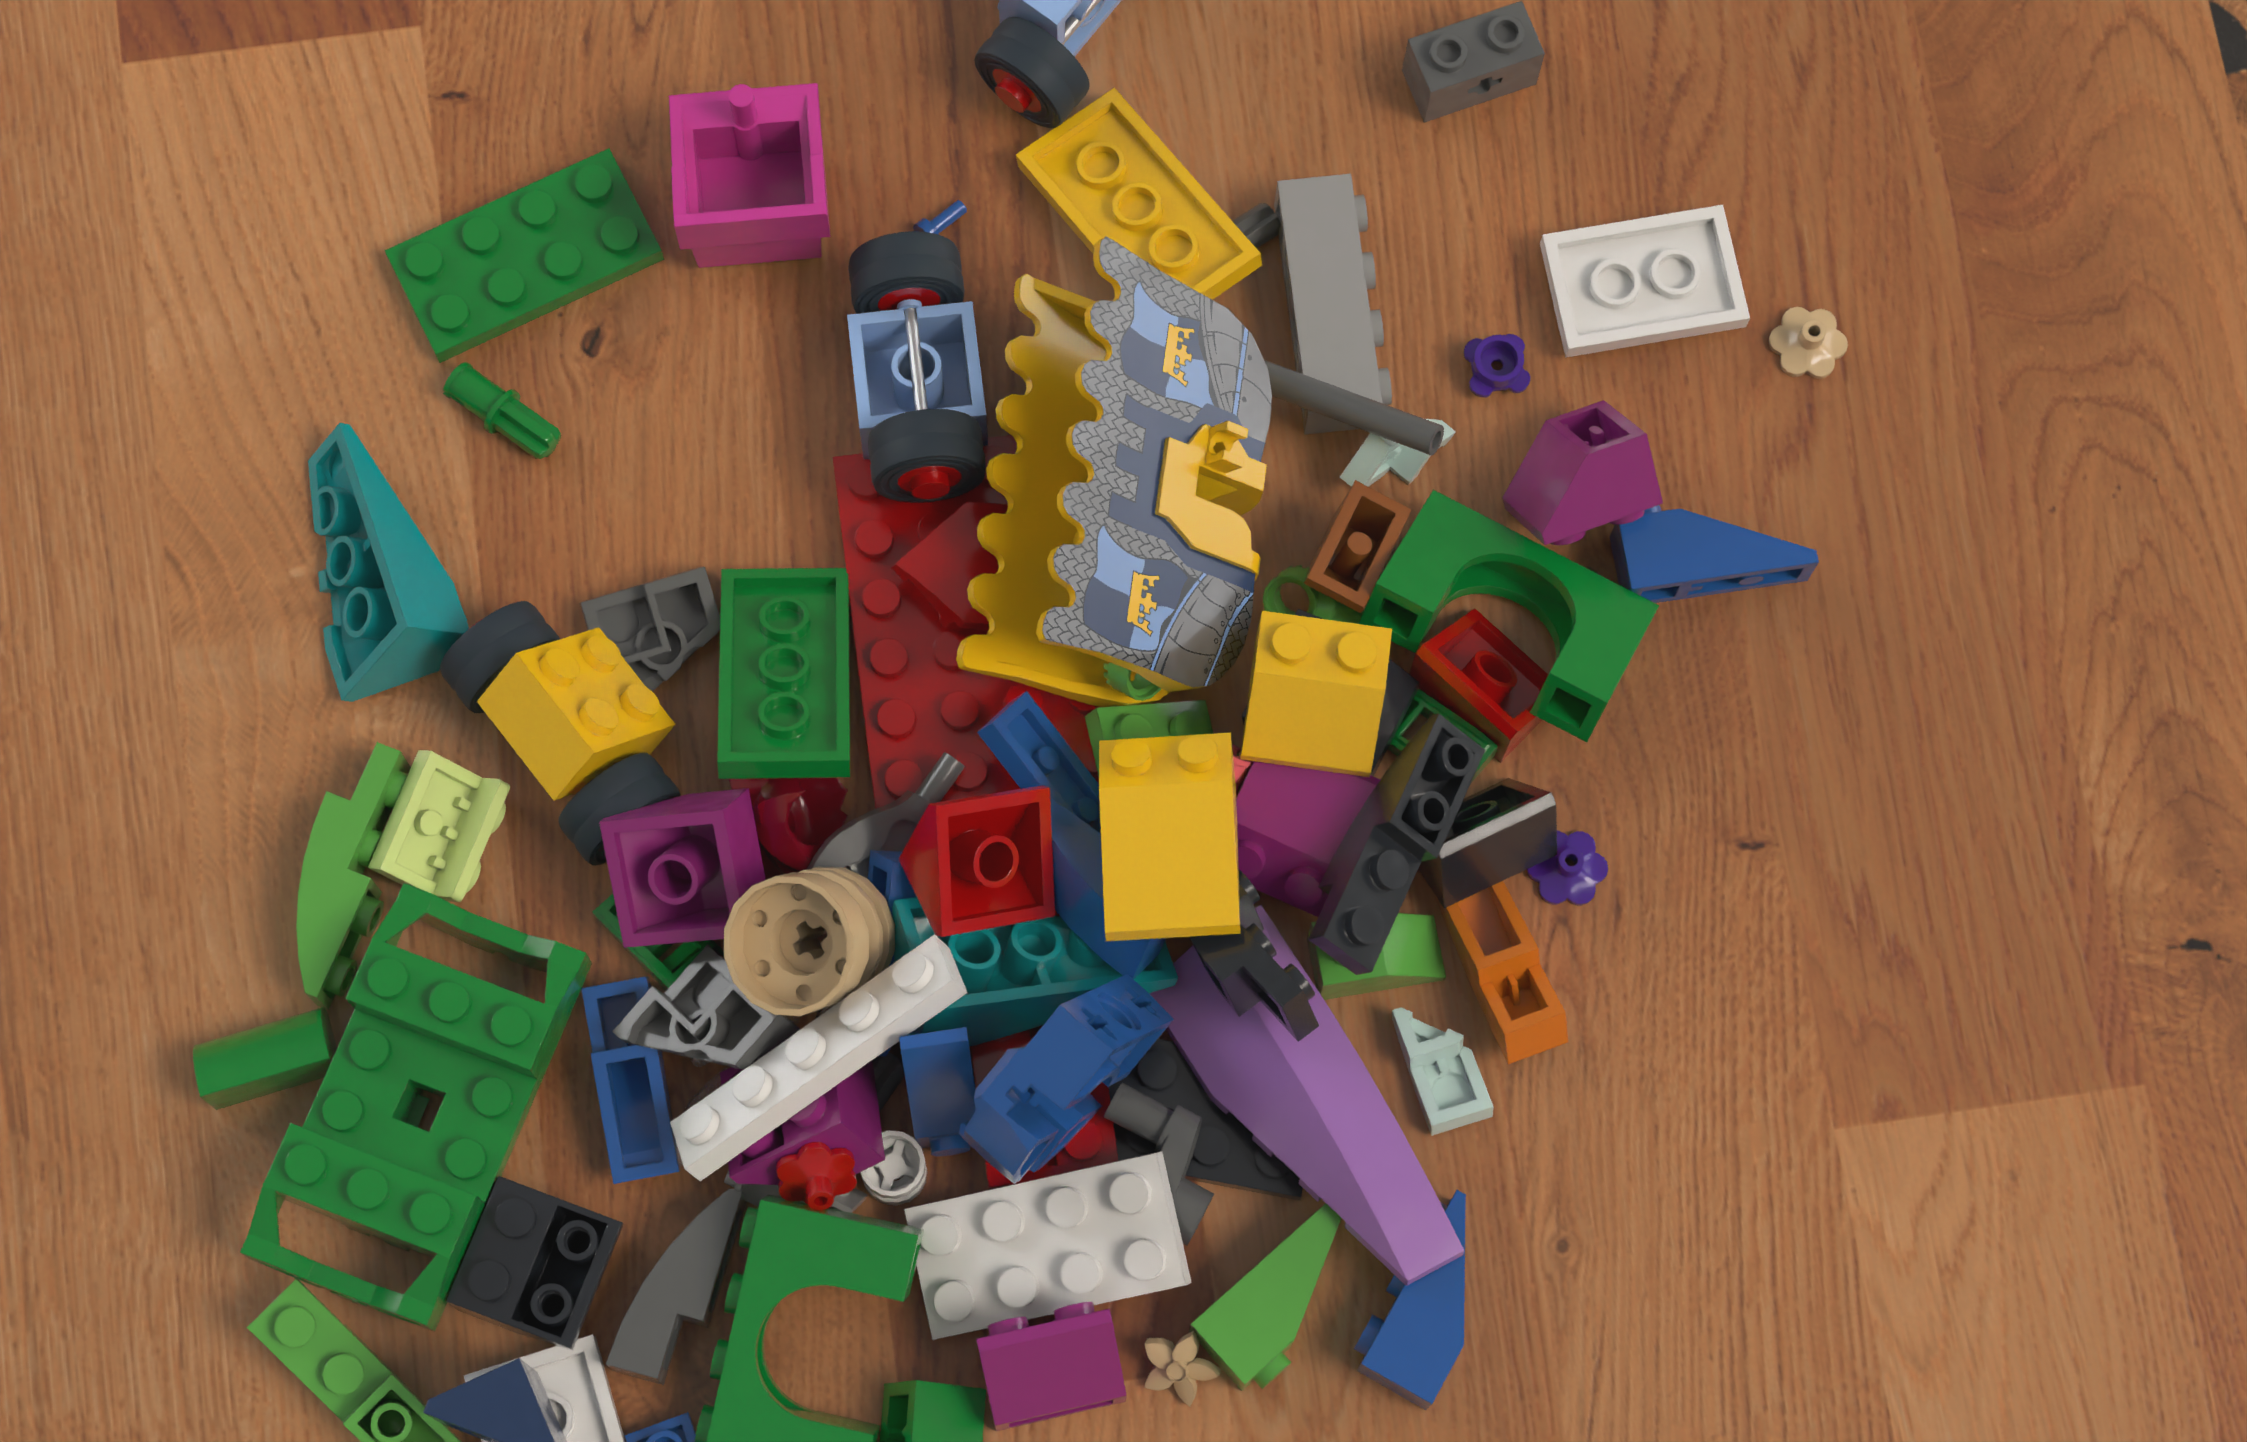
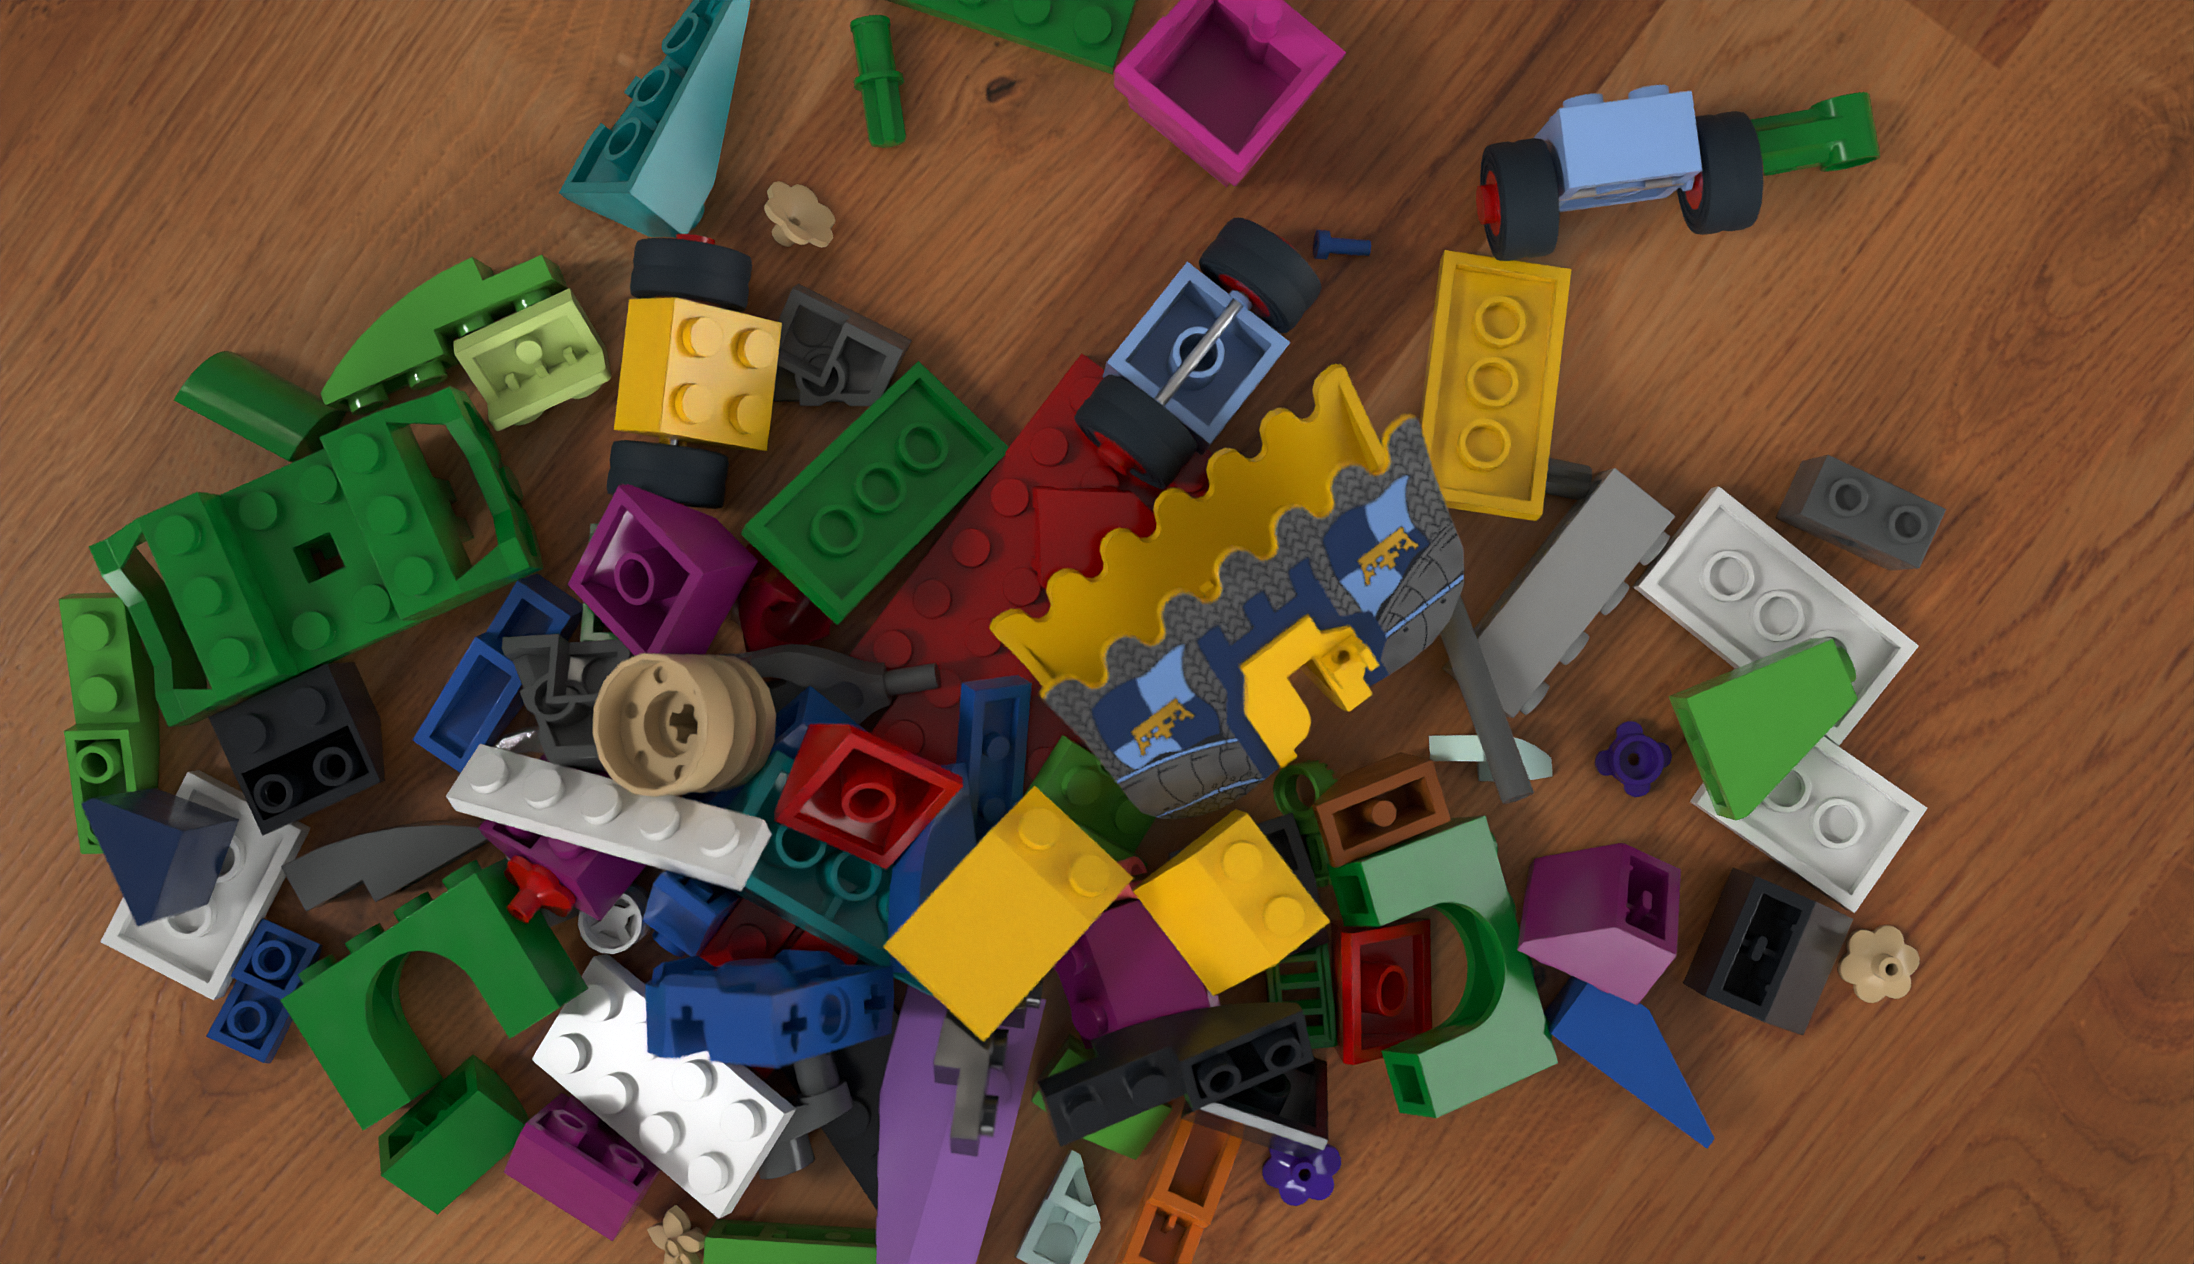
camera: 45 degrees right, 15 degrees up
none -> tan plant [764,181,836,247]
none -> white plate [1633,486,1919,746]
none -> bright green slope [1668,638,1858,821]
none -> black slope [1683,867,1853,1035]

